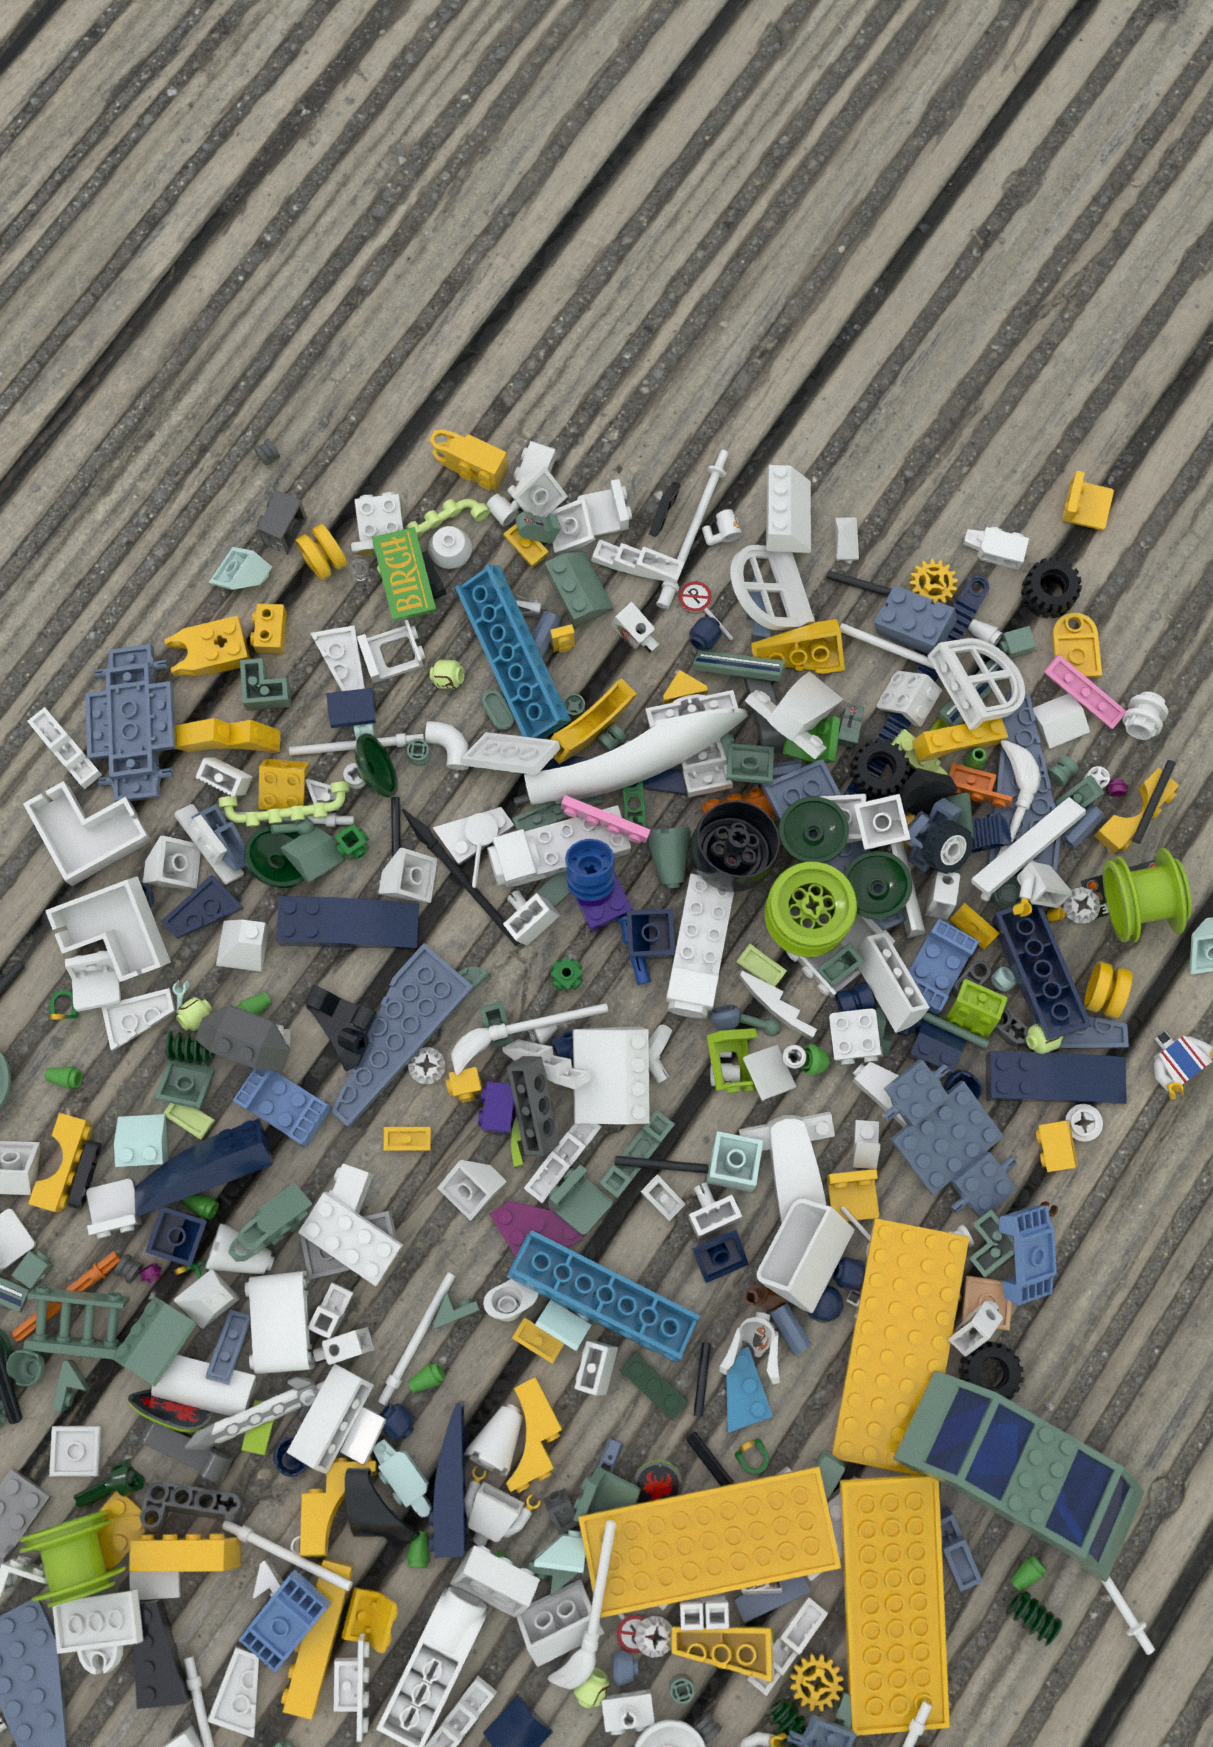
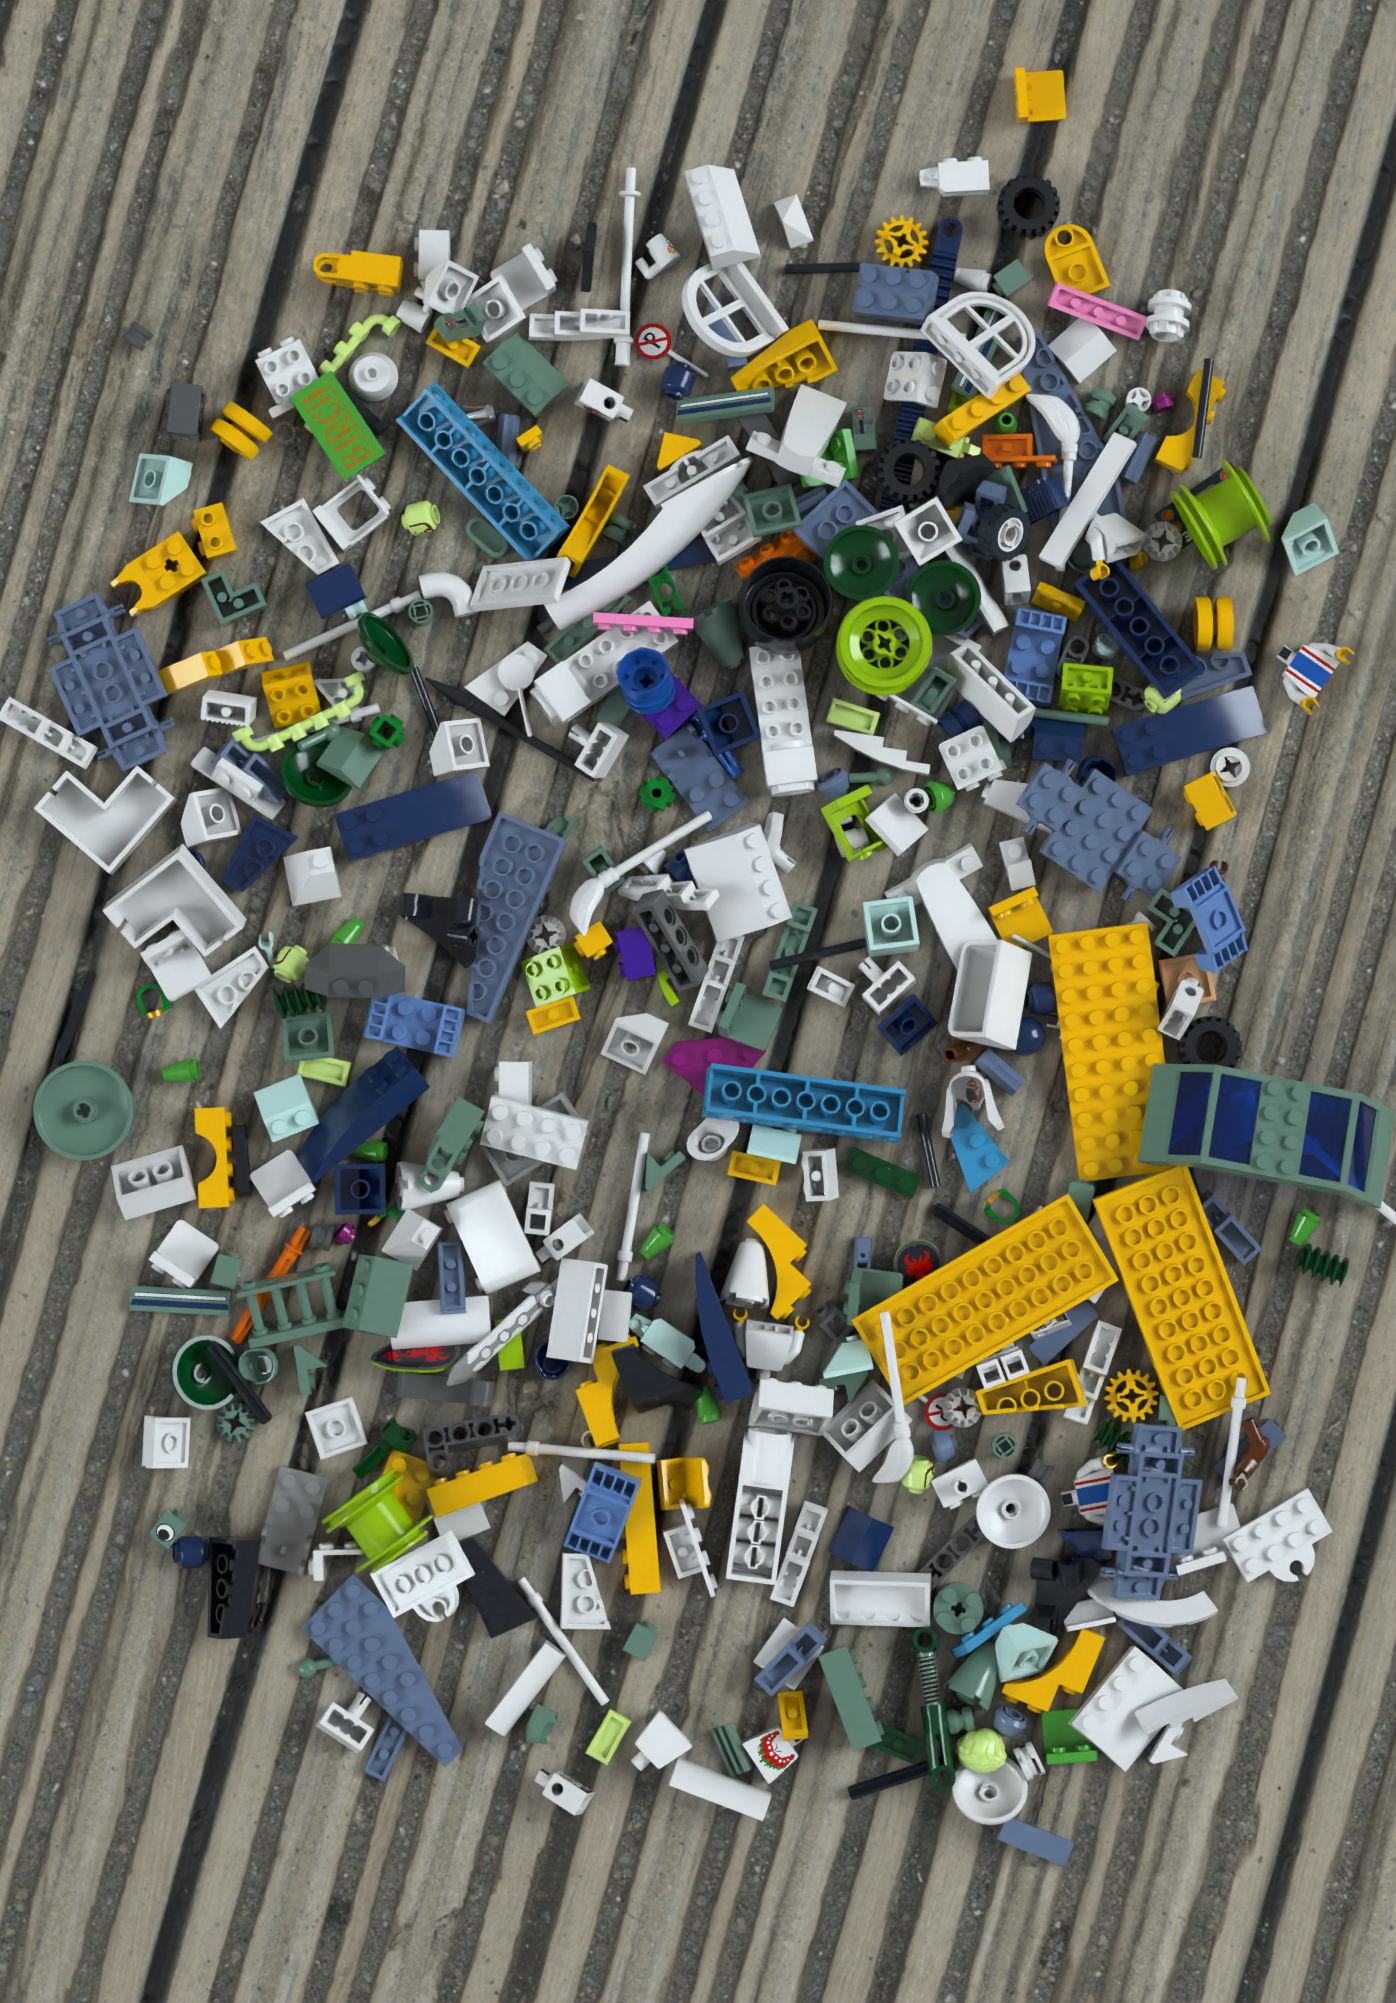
camera: 20 degrees left, 10 degrees up
none -> lime bracket [521,942,591,1007]
none -> sand blue hinge [649,723,749,833]

